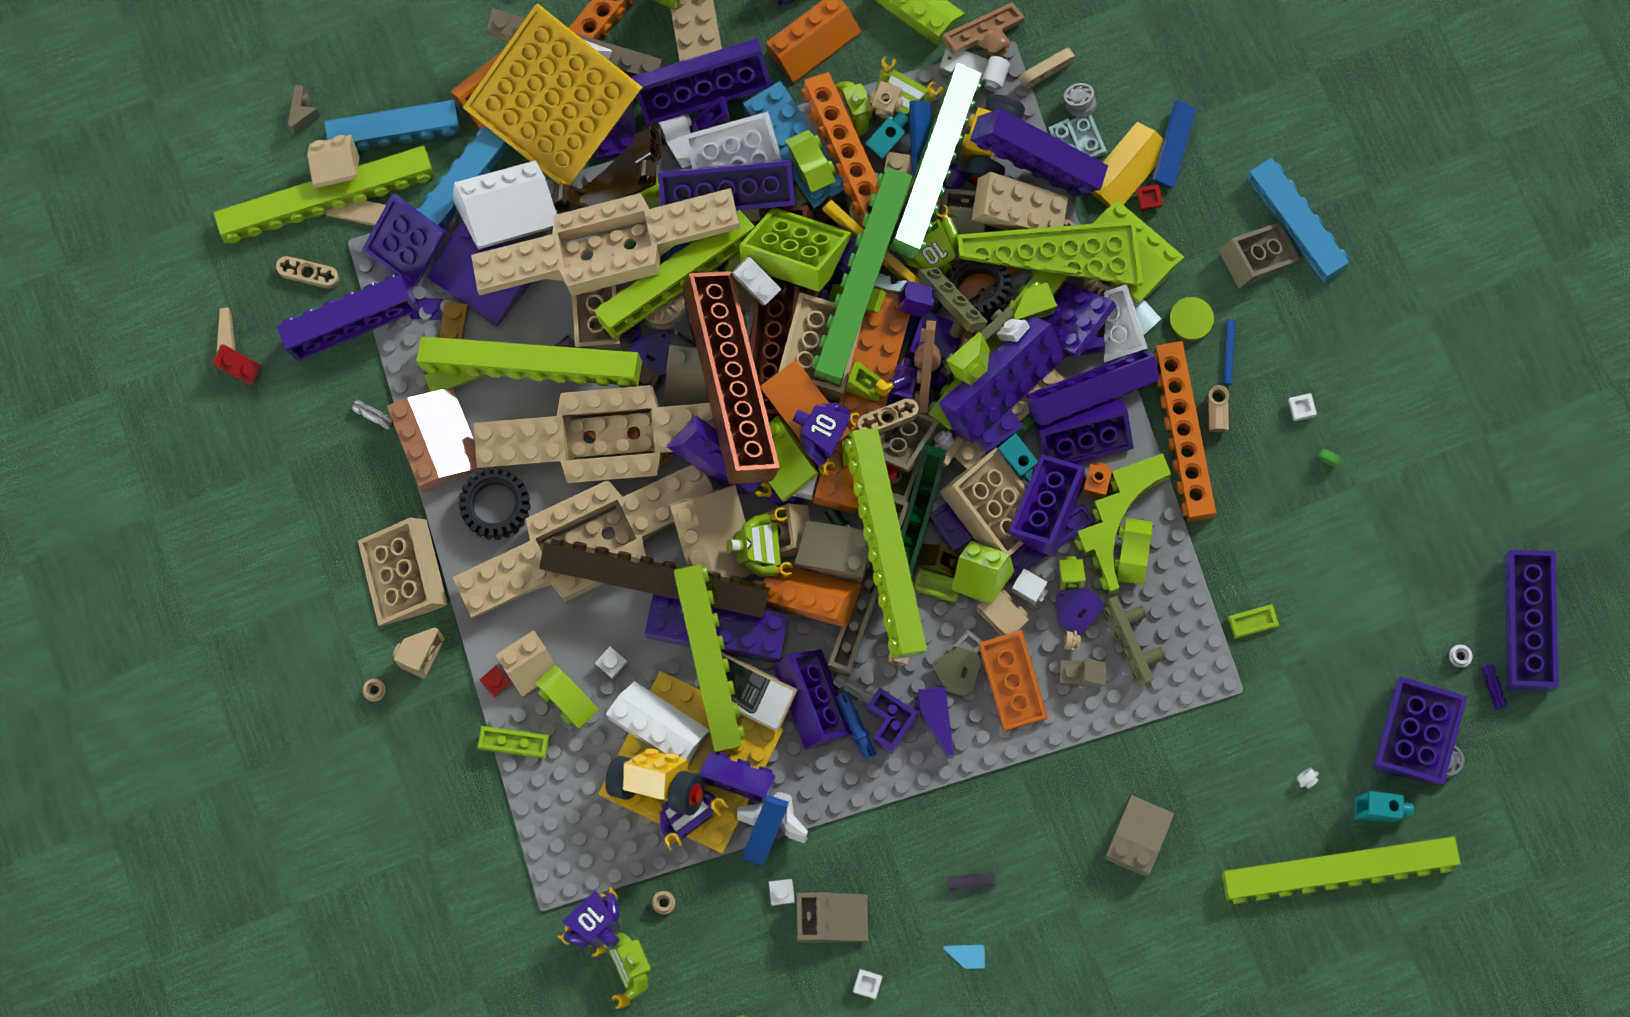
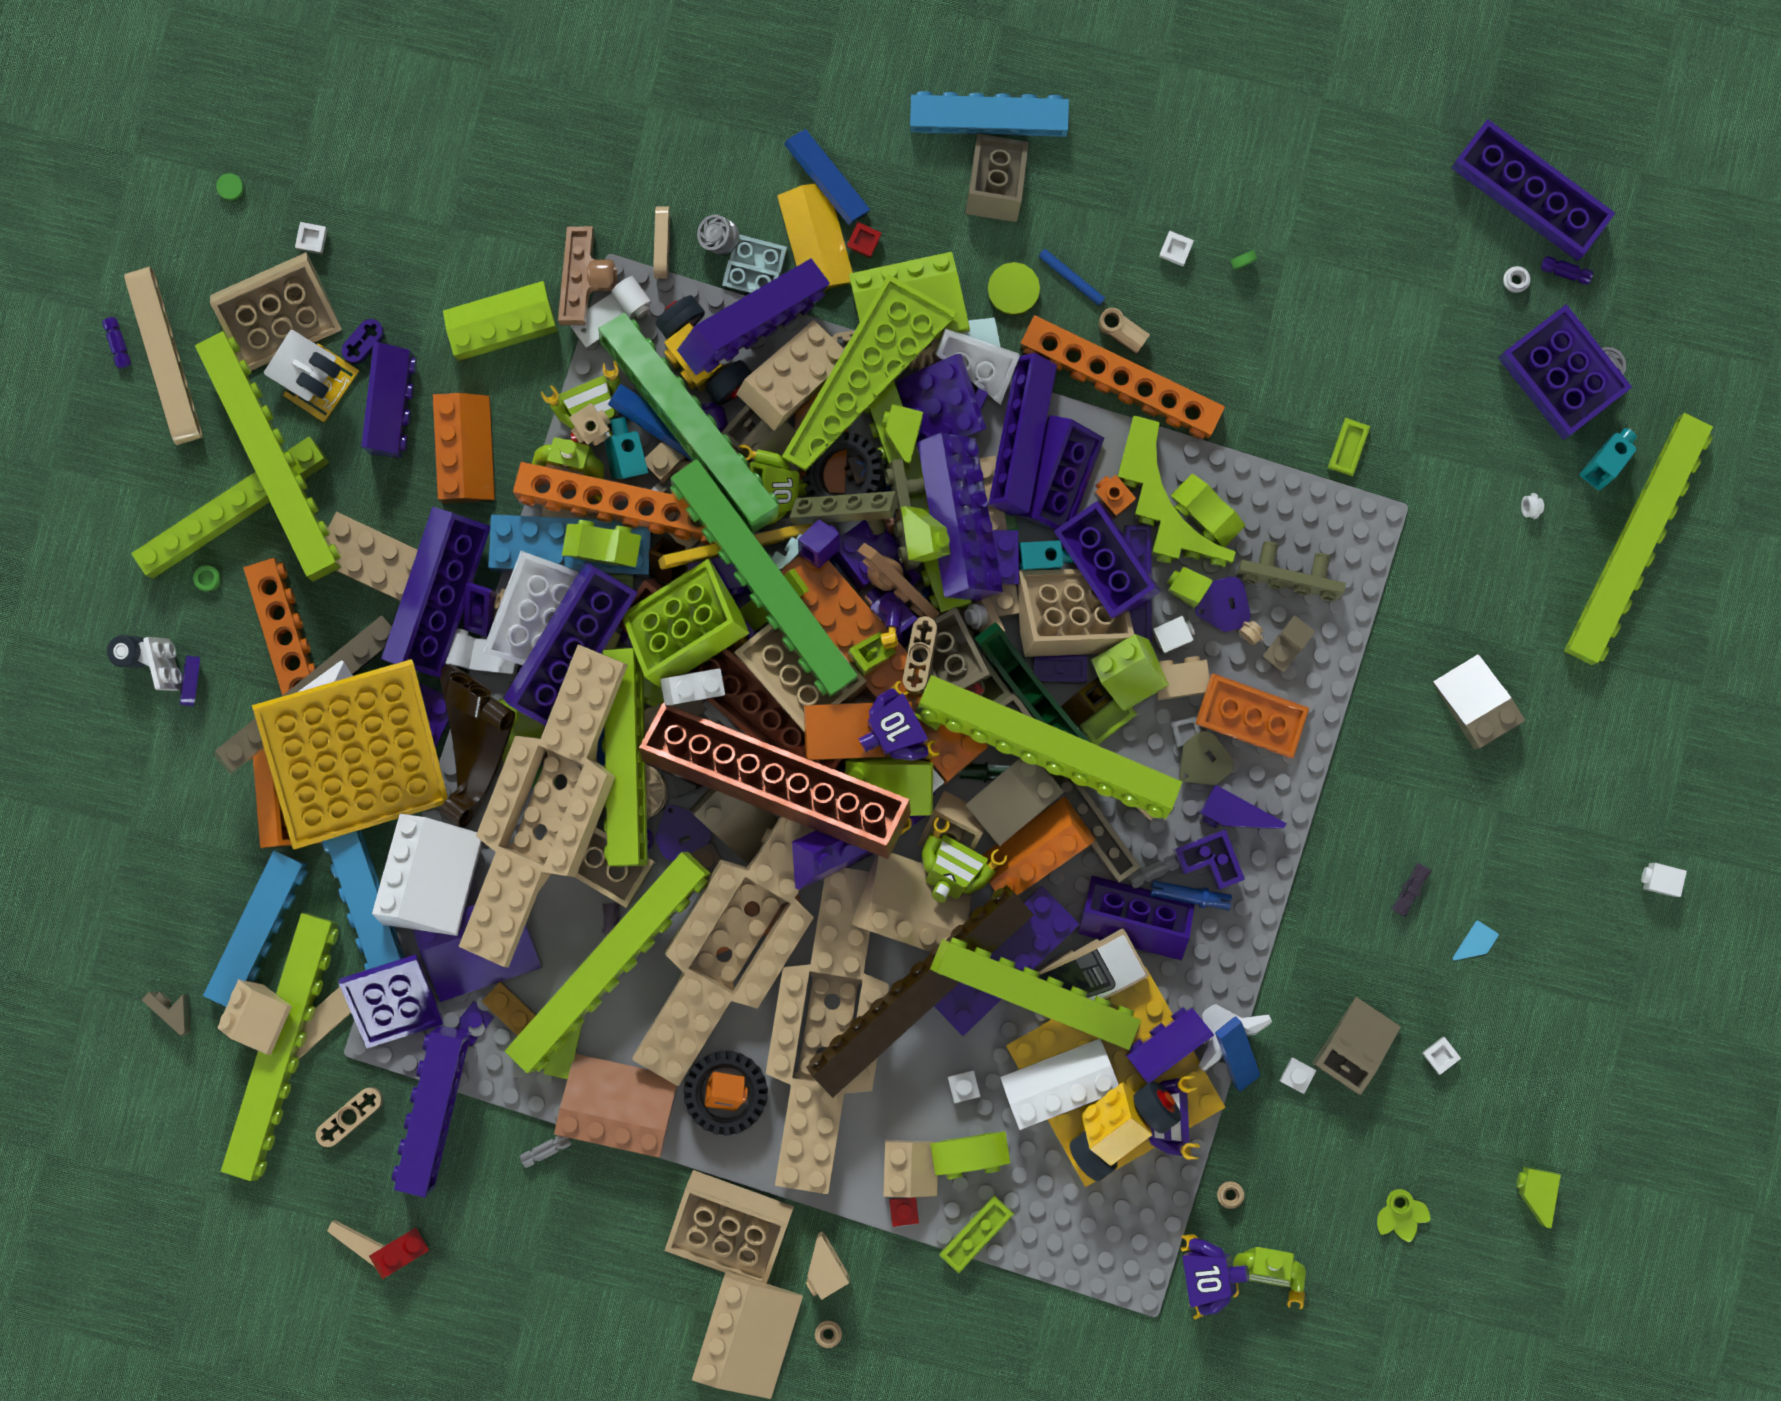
camera: 55 degrees left, 10 degrees up
white plate [997,319,1030,342] -> none
none -> tan slope [692,1271,803,1399]
none -> orange brick [705,1072,748,1112]

